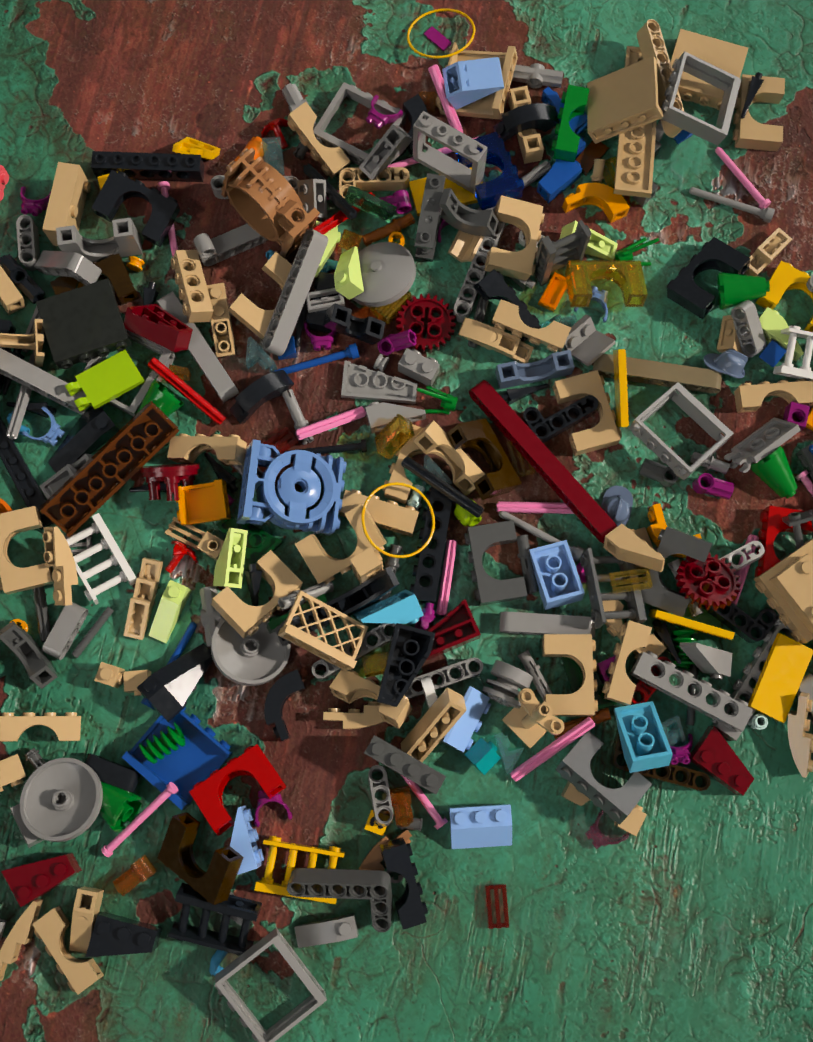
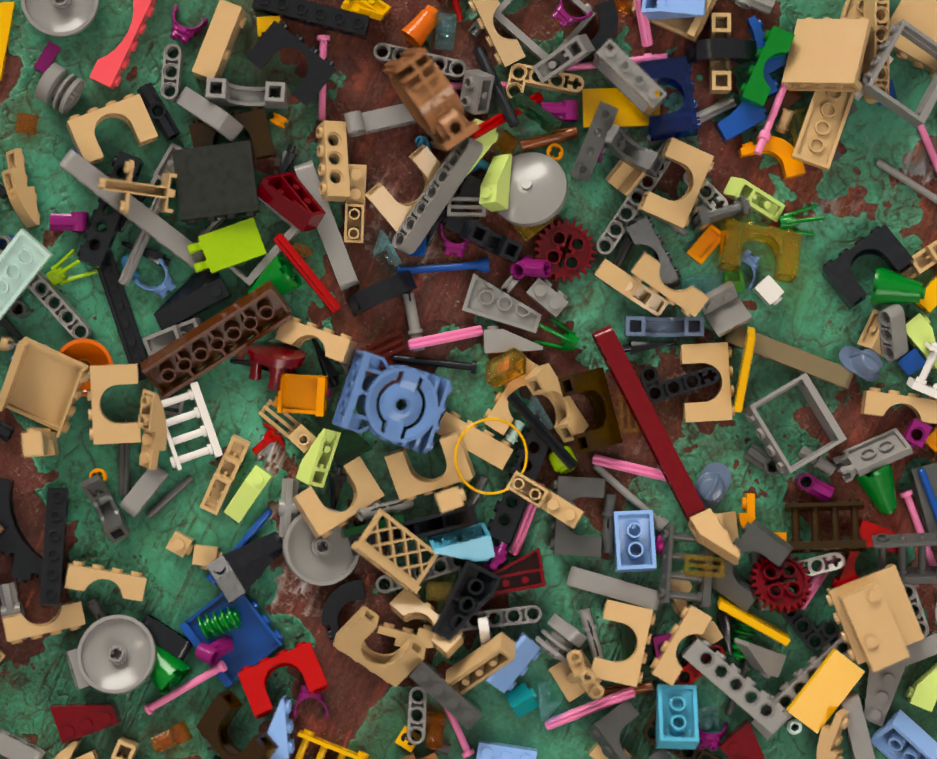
camera: 10 degrees right, 10 degrees up
none -> magenta piece [195,635,234,666]
none -> tan arch [333,605,426,687]
none -> tan slope [506,471,584,529]
none -> bright green slope [723,269,745,293]
none -> white brick [752,275,784,306]
none -> bright pink bar [754,82,787,155]
none -> dark brown fence [785,499,867,554]

